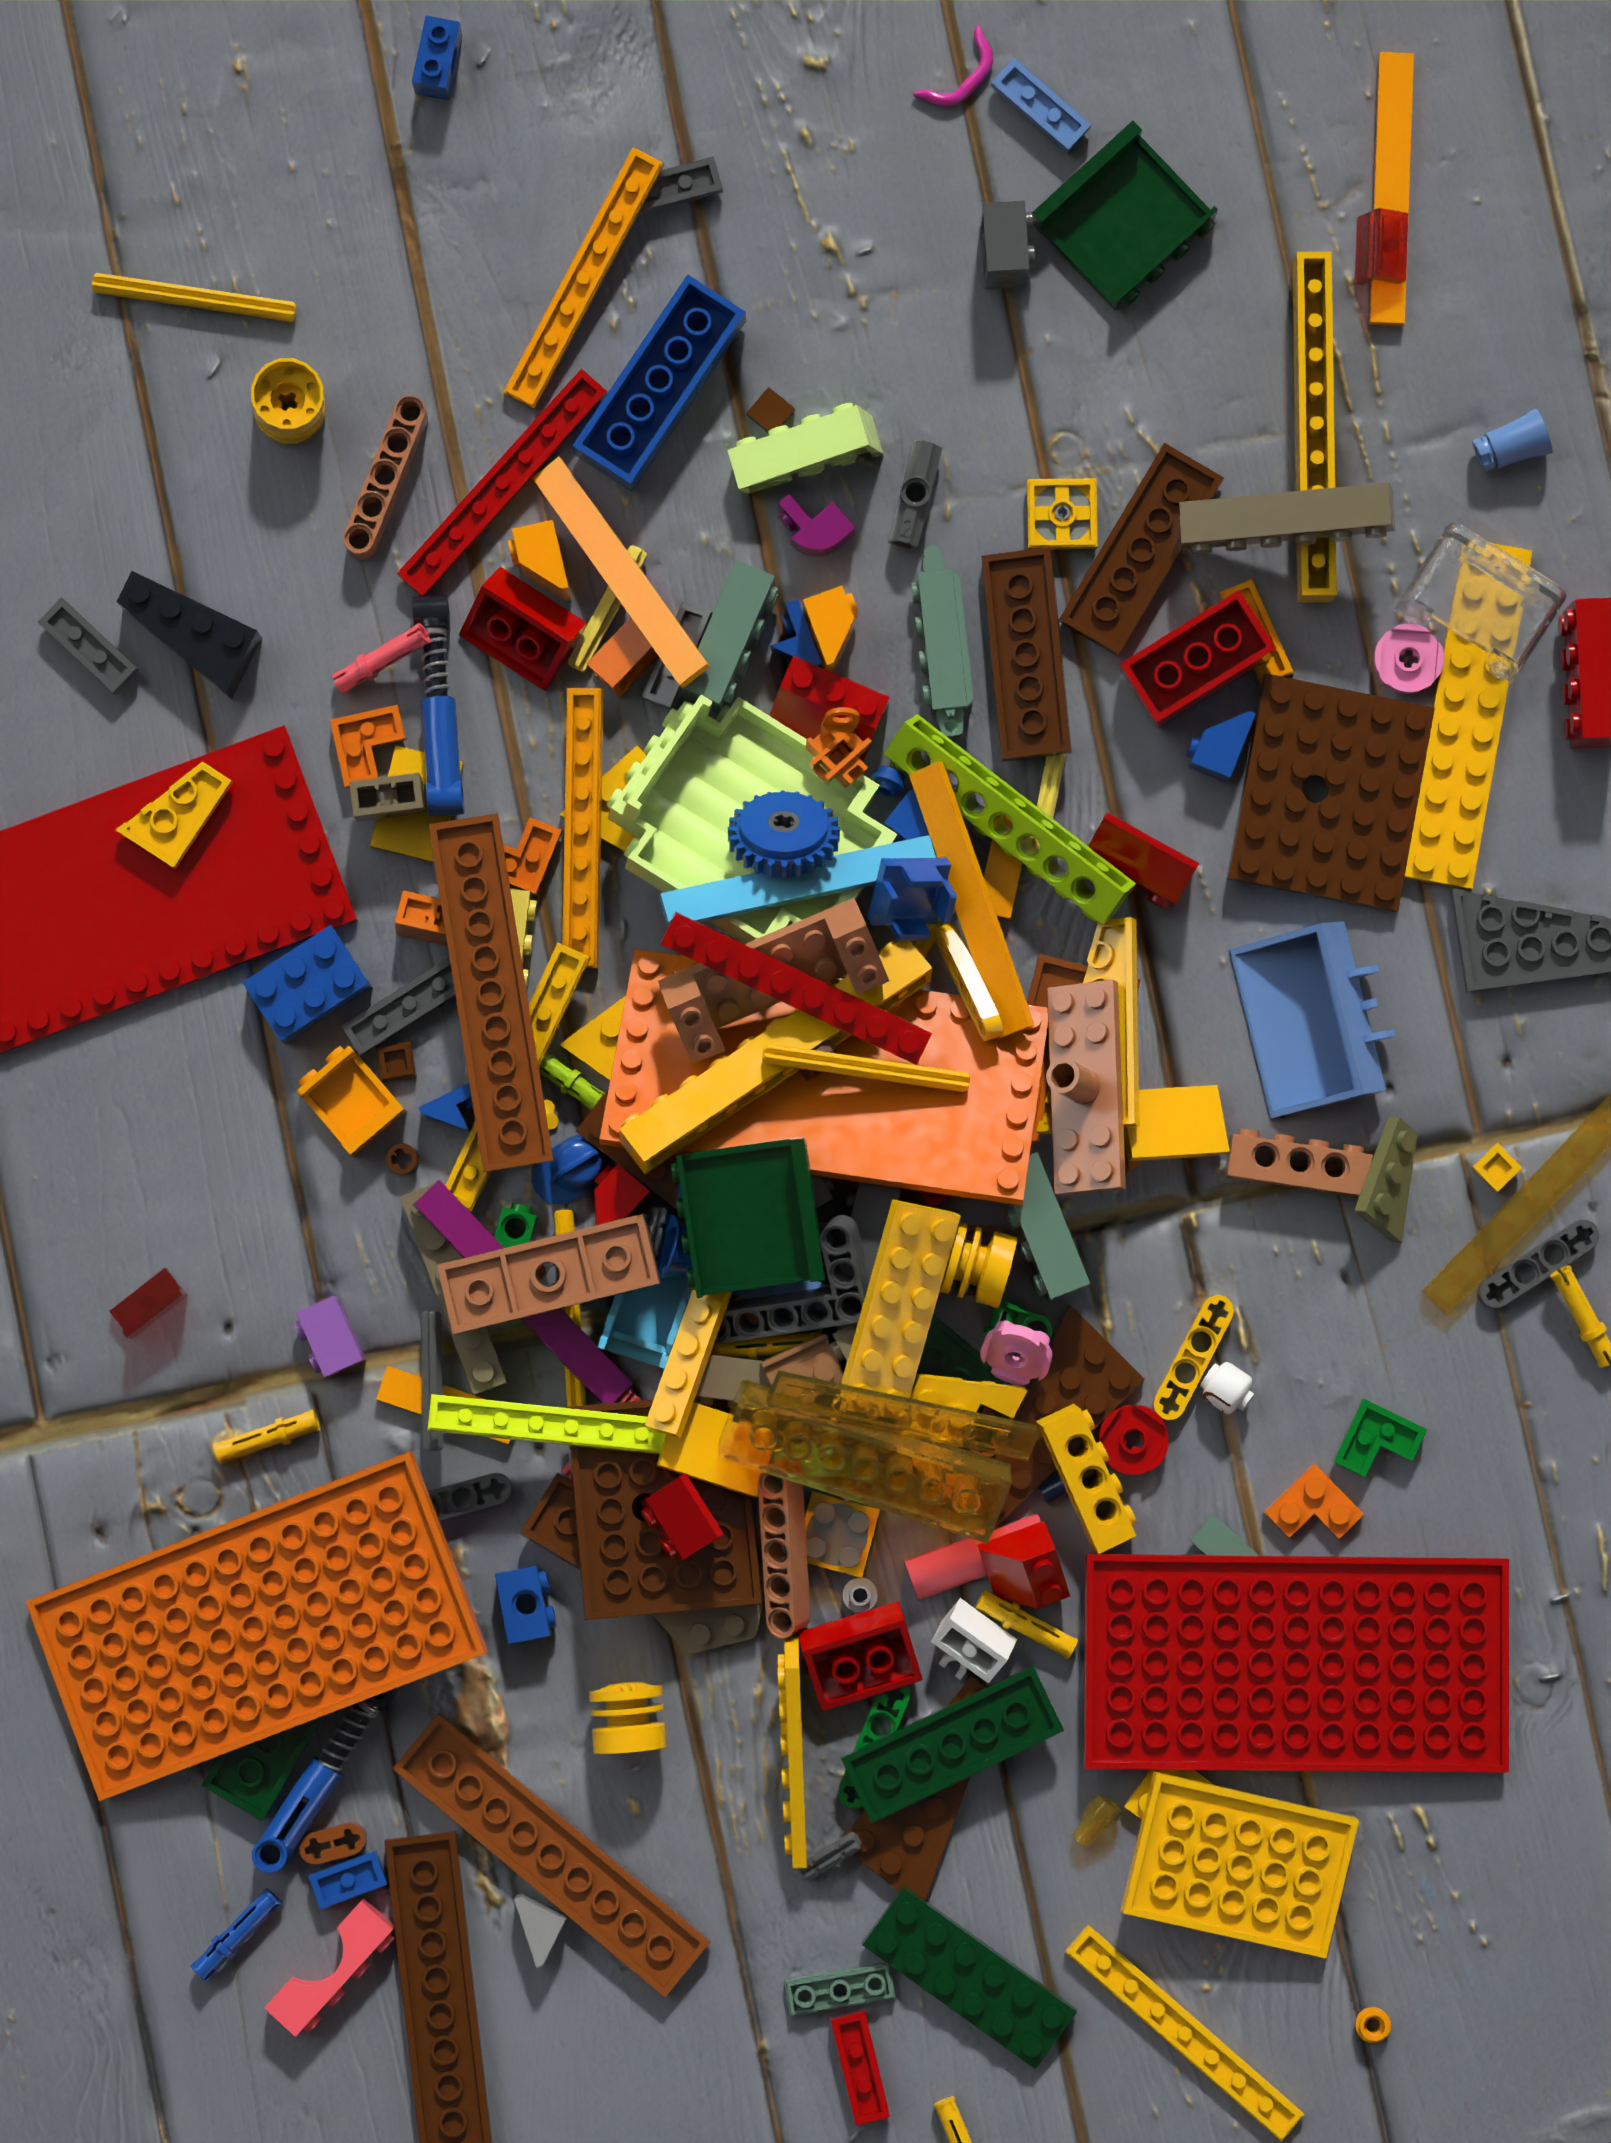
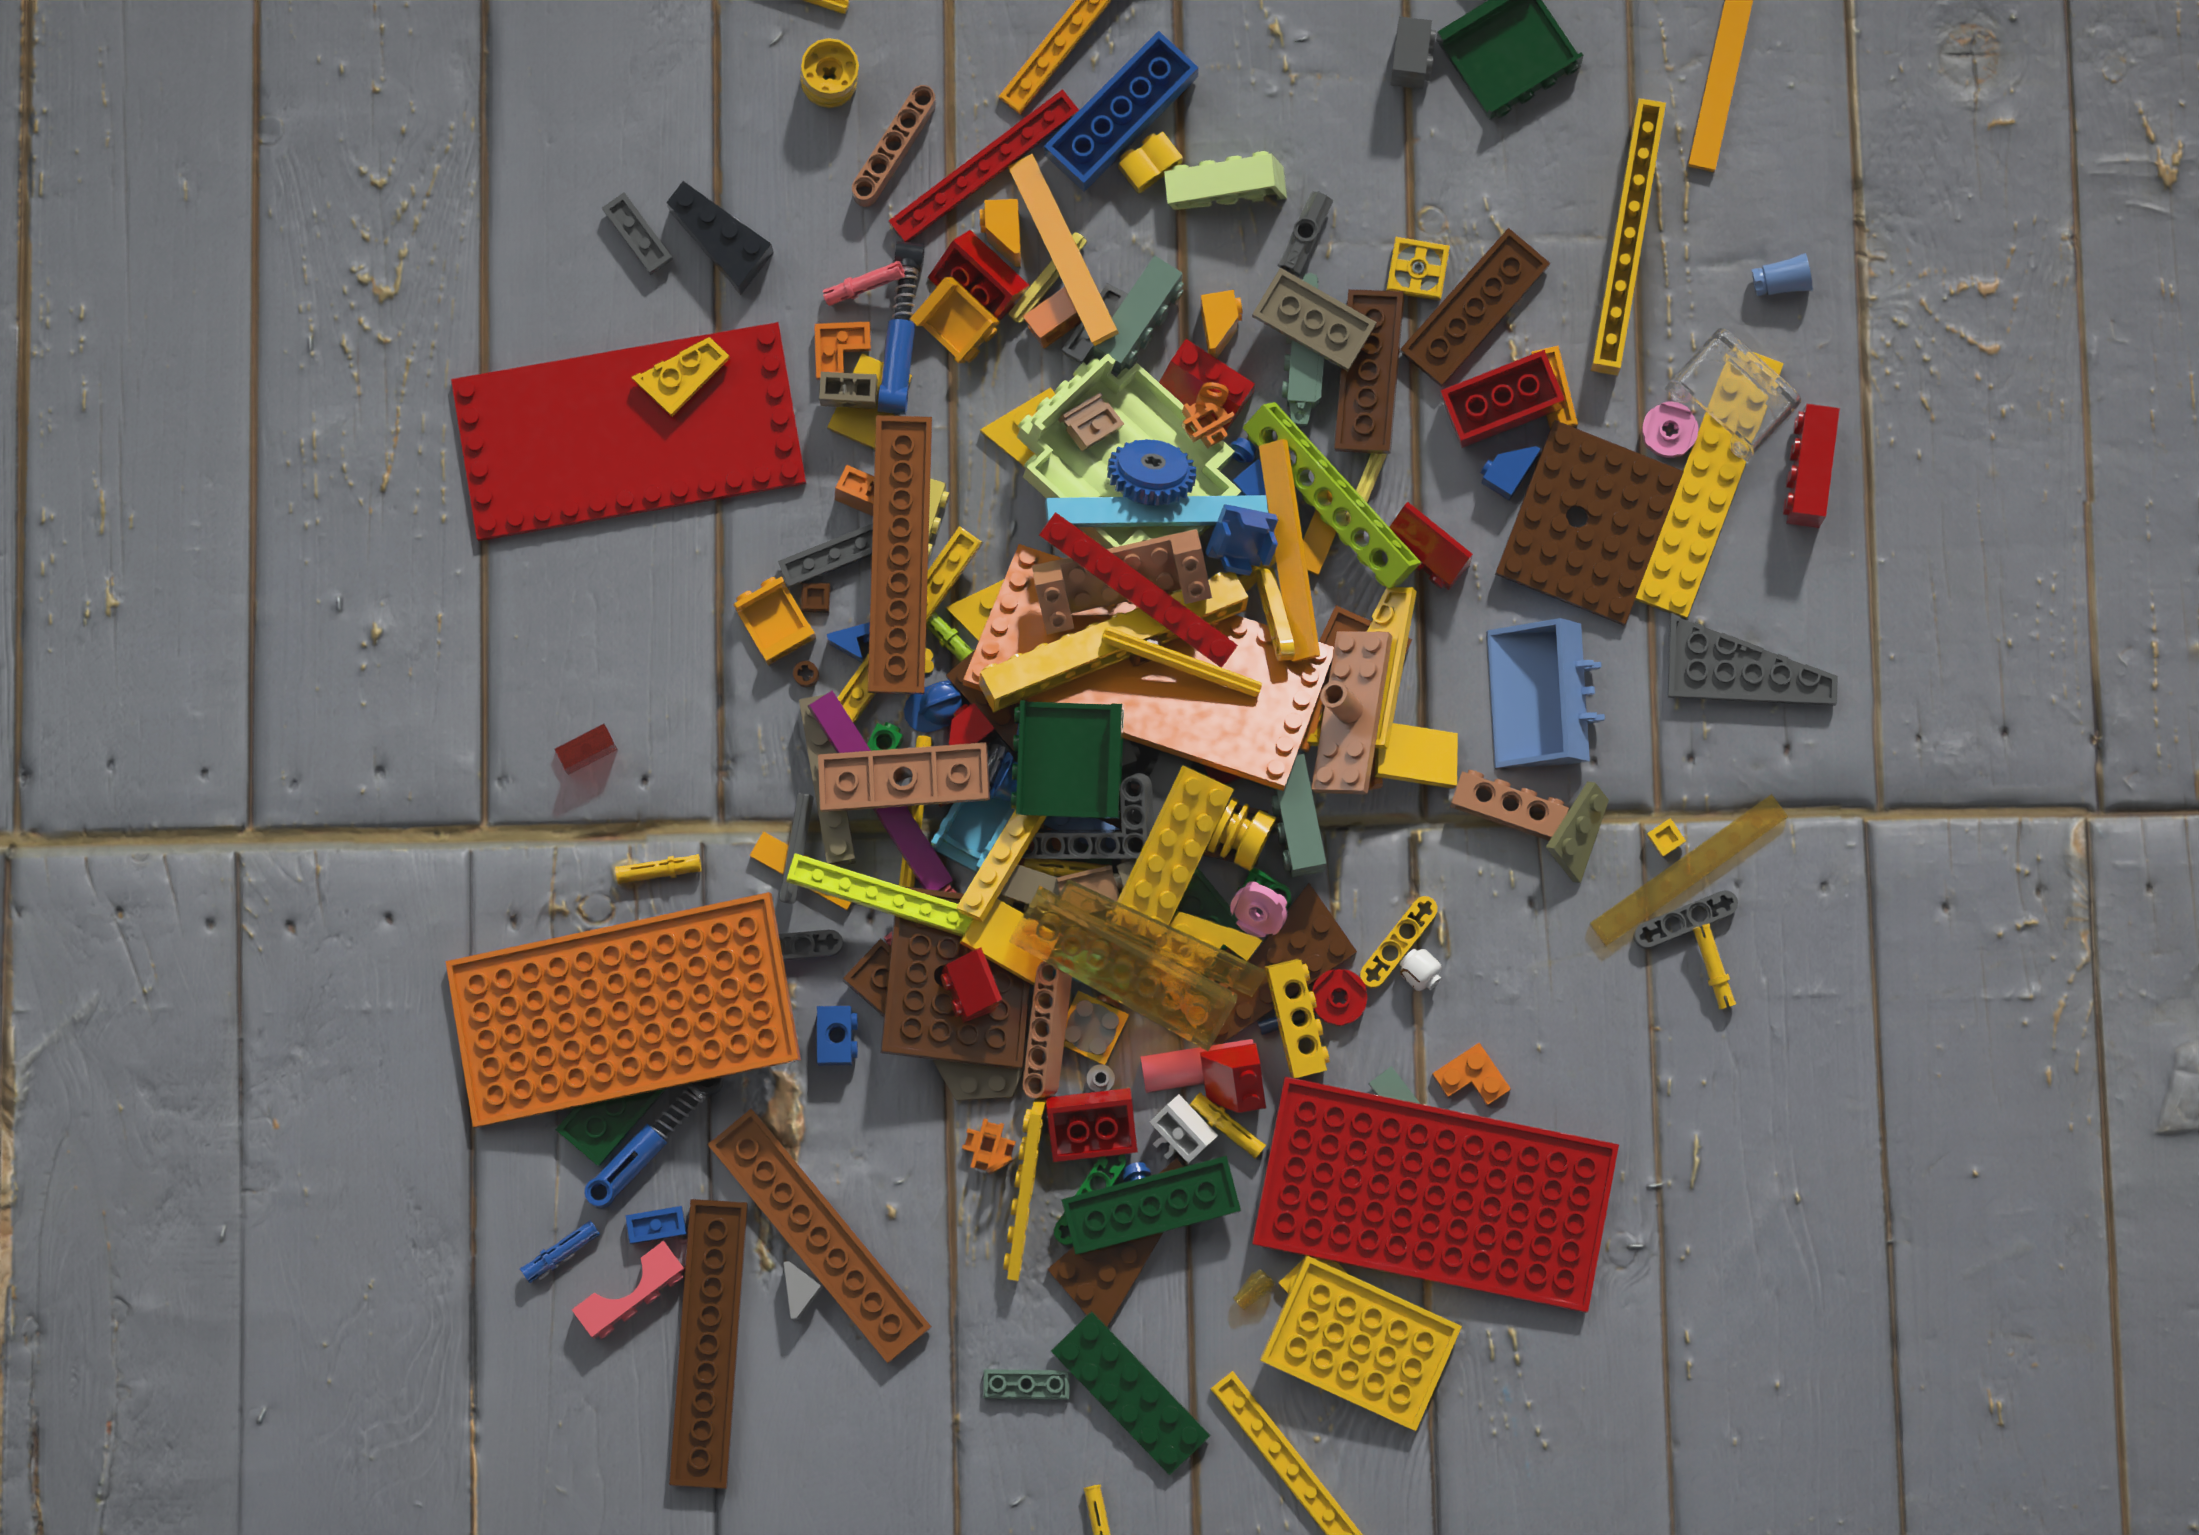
camera: 15 degrees right, 5 degrees down
blue brick [242,925,373,1044] -> none
medium lavender brick [294,1295,366,1377] -> none
dark orange beam [299,1822,367,1865] -> none
orange plate [503,817,563,896] -> none
light orange tile [562,688,604,968] -> none
yellow wheel [589,1682,667,1754] -> none
reddish brown tile [746,387,795,433] -> none
blue slope [771,599,822,668] -> none
magenta brick [778,494,855,556] -> none
dark grey axle [799,1832,862,1880] -> none
red plate [830,2010,890,2126] -> none
dark tan brick [1179,483,1395,554] -> none
green plate [1332,1398,1427,1477] -> none
clear red panel [1355,208,1409,285] -> none
light orange plate [1355,2007,1391,2044] -> none
none -> light orange panel [910,277,1000,364]
none -> orange piece [962,1118,1016,1175]
none -> medium nougat plate [1058,392,1124,452]
none -> yellow brick [1118,132,1183,194]
none -> blue plate [1123,1162,1151,1183]
none -> dark tan plate [1252,268,1377,371]

